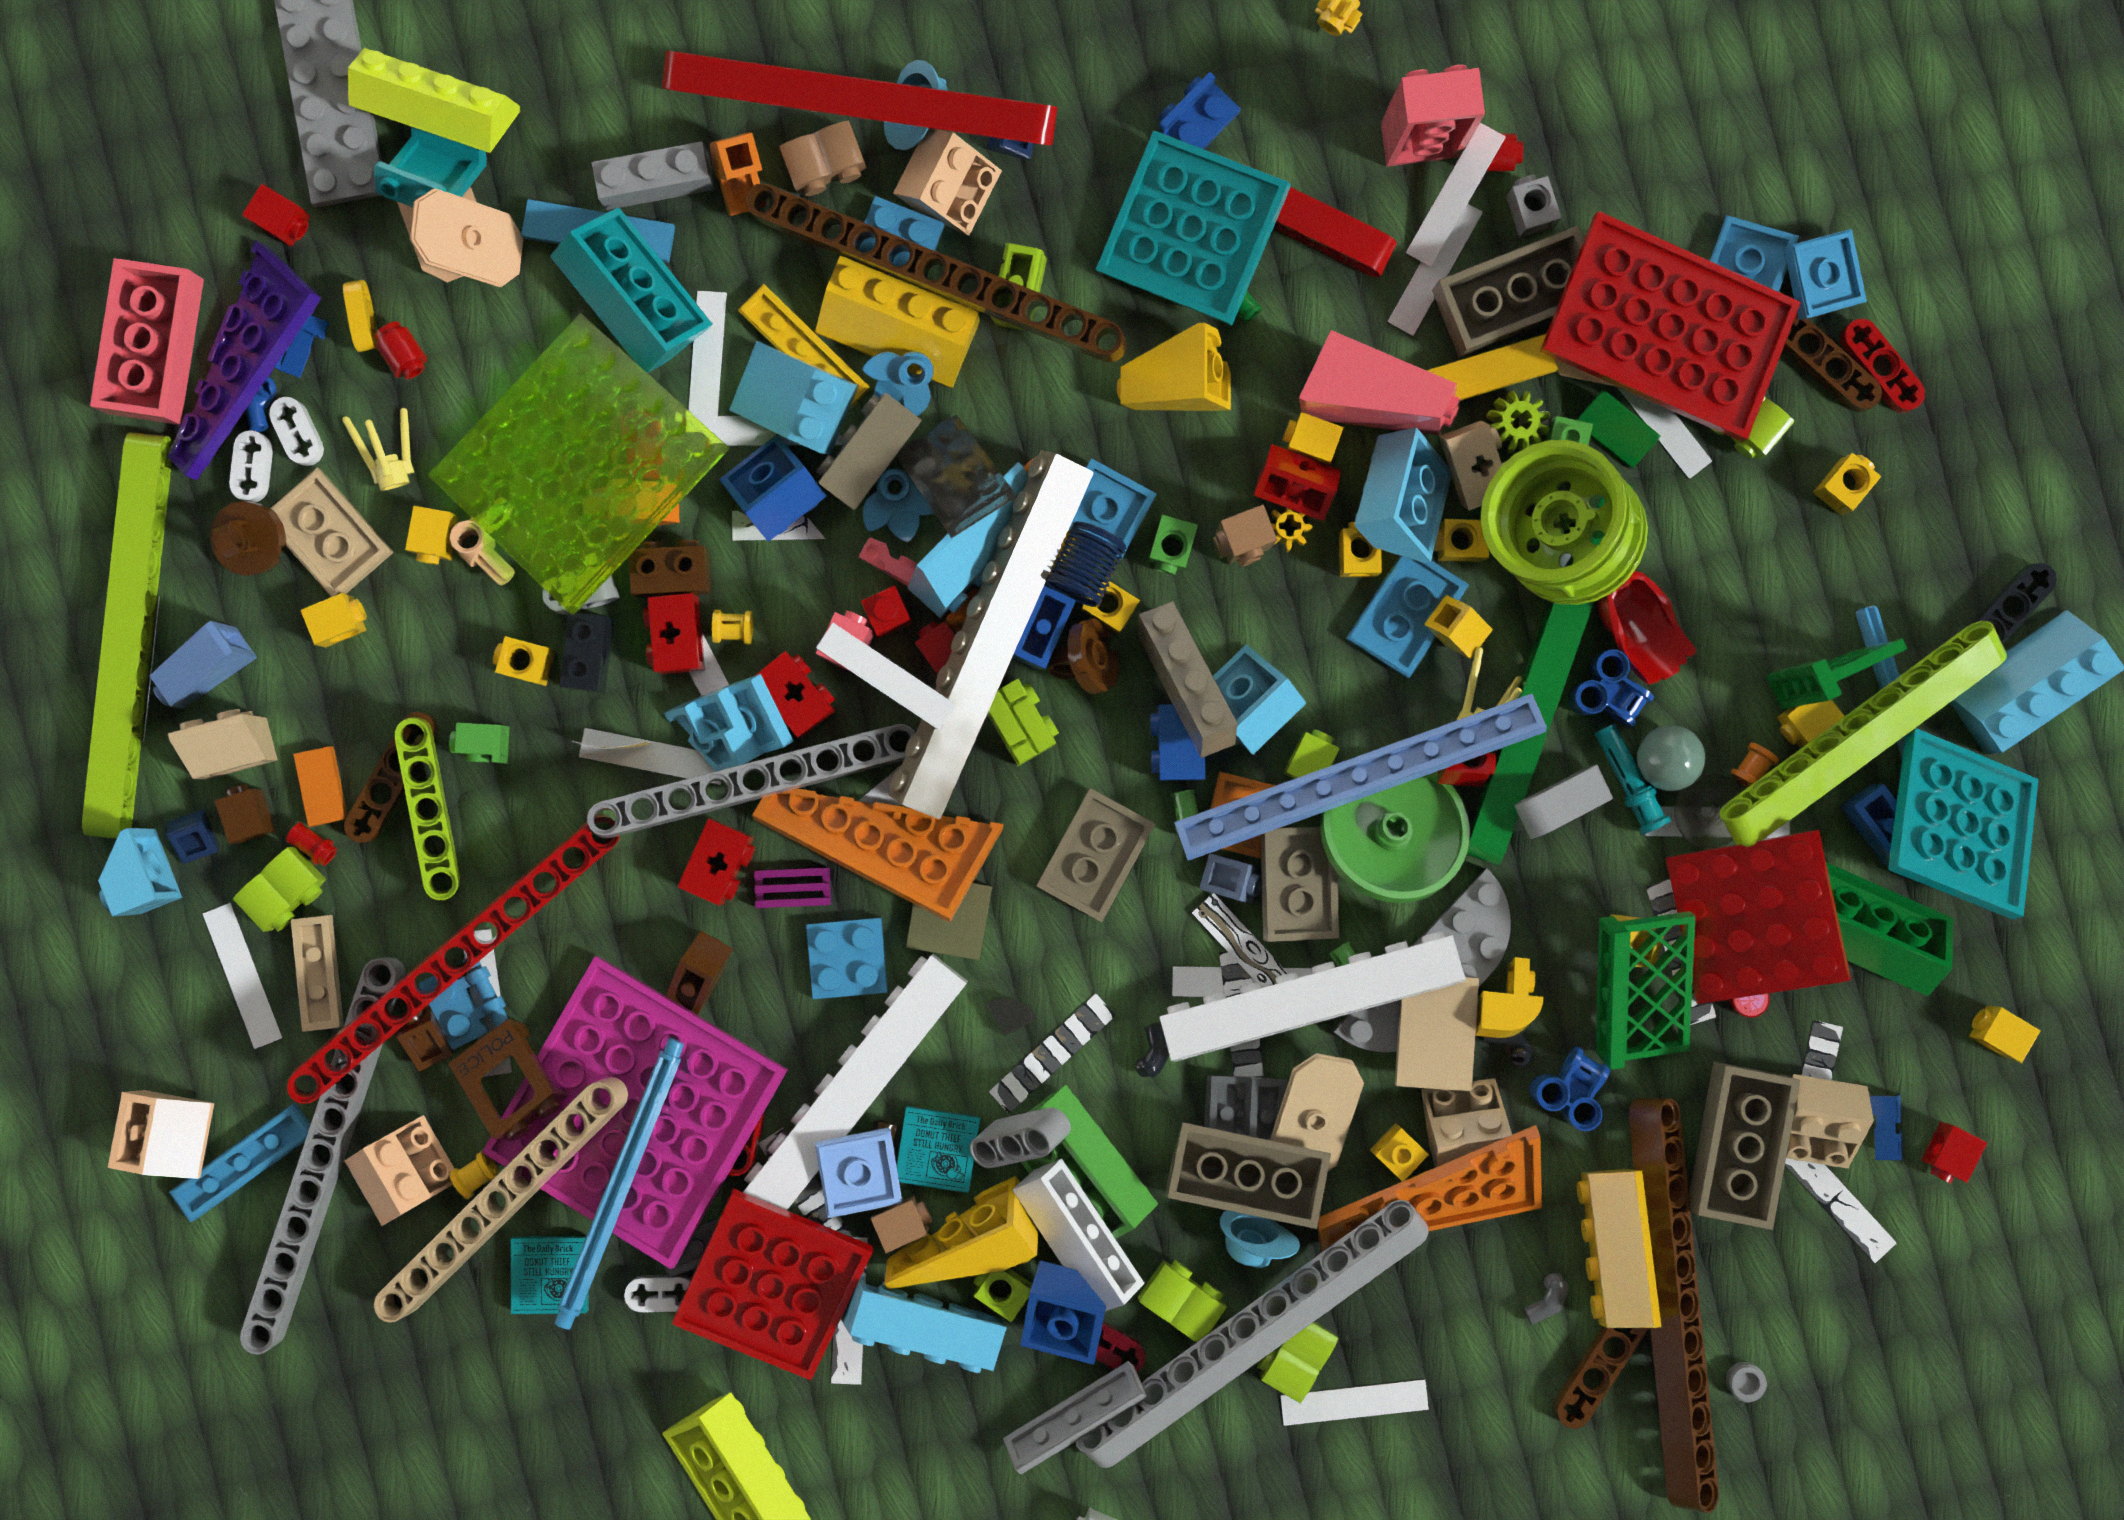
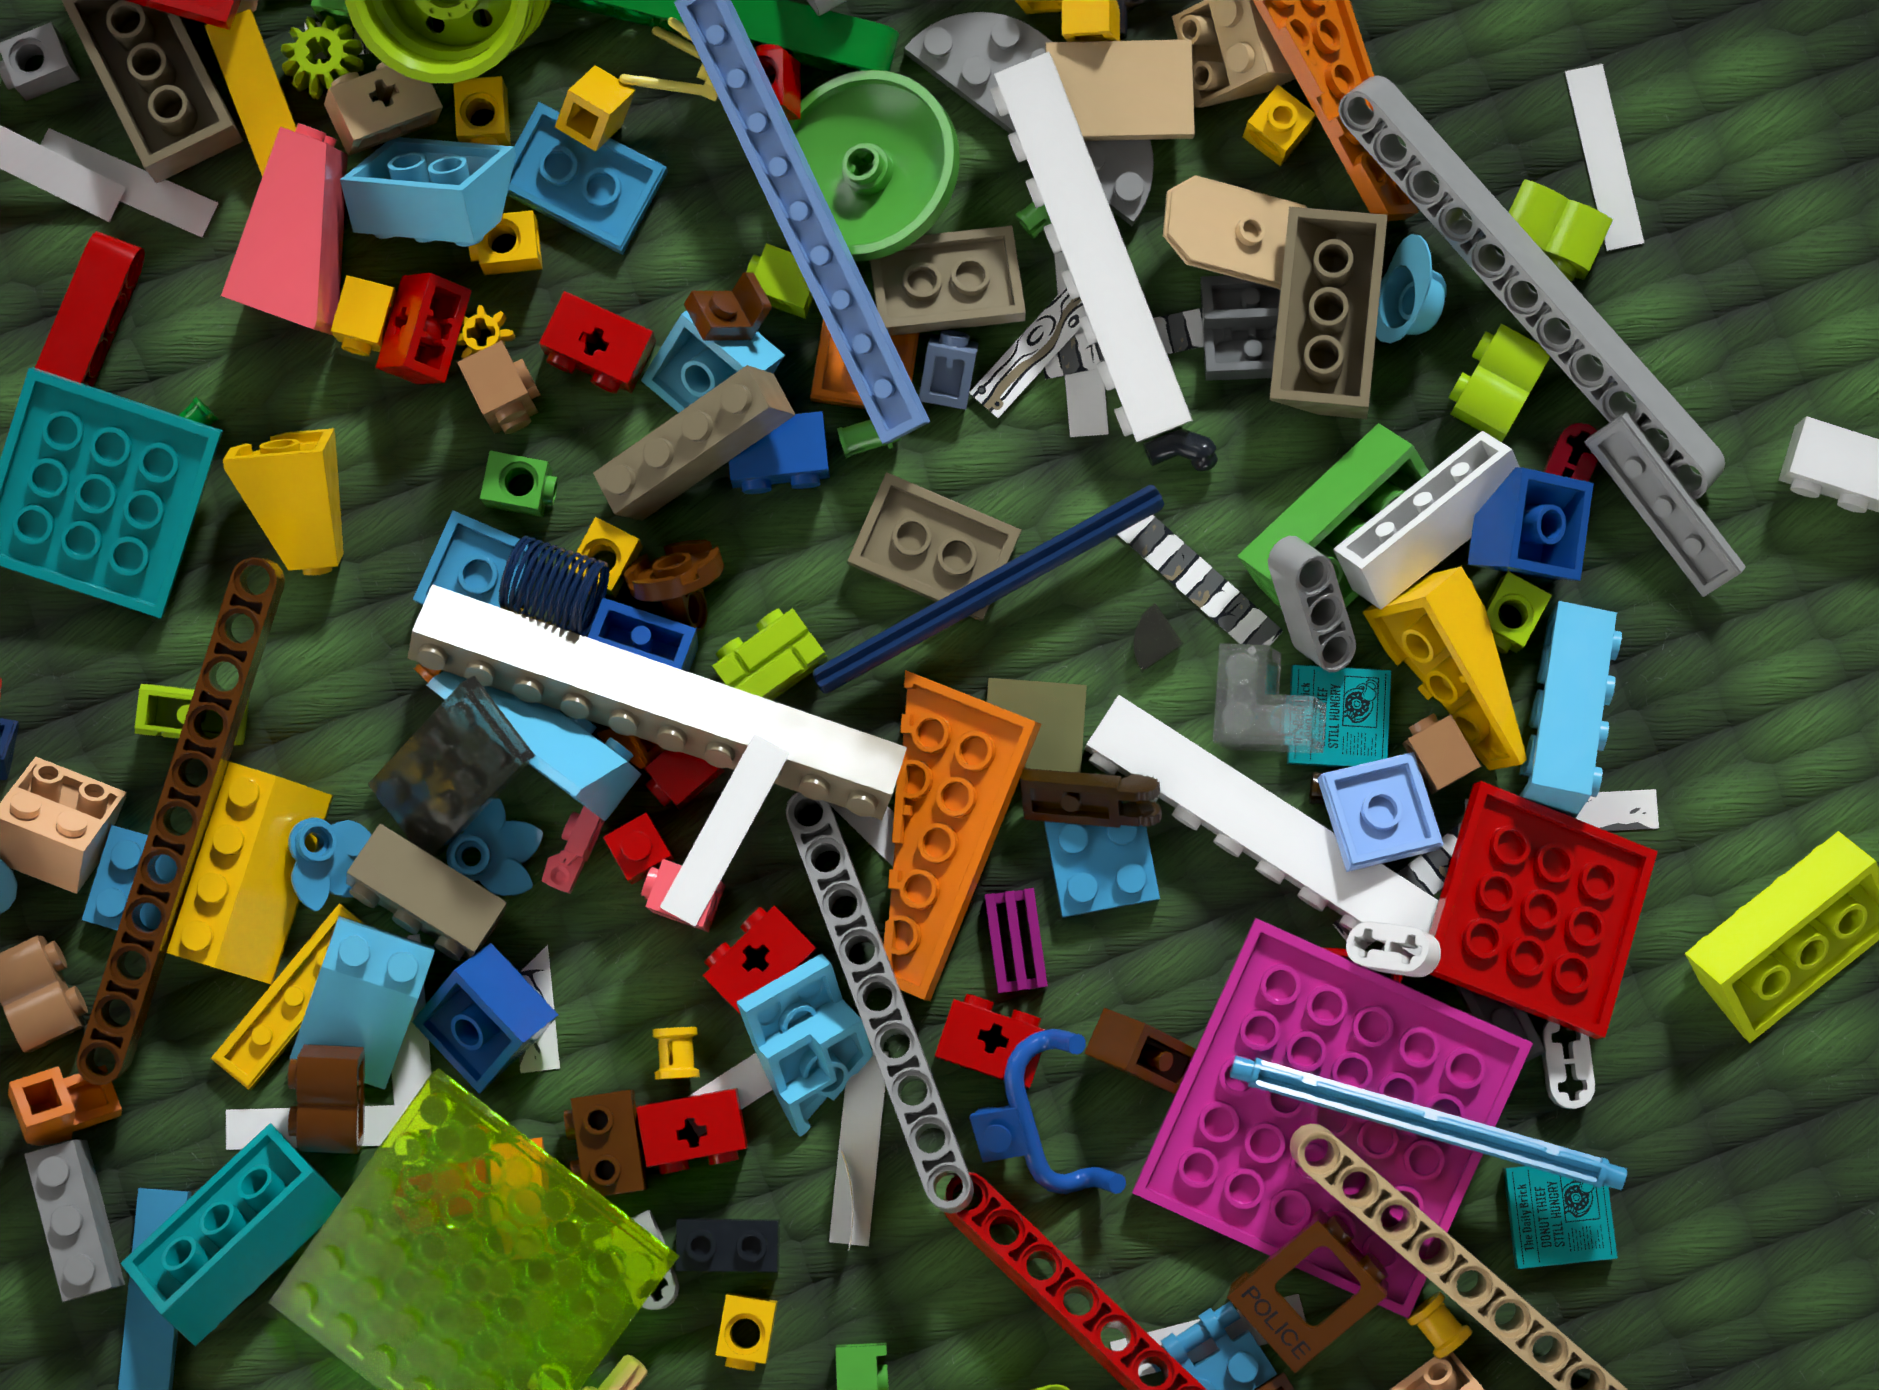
camera: 90 degrees left, 5 degrees down
none -> reddish brown brick [288,1044,365,1154]
none -> red brick [539,291,656,394]
none -> reddish brown bracket [684,272,771,341]
none -> dark blue axle [812,485,1164,694]
none -> blue piece [969,1029,1126,1194]
none -> dark brown hinge [1020,768,1162,828]
none -> clear brick [1213,643,1326,753]
none -> white beam [1346,921,1441,977]

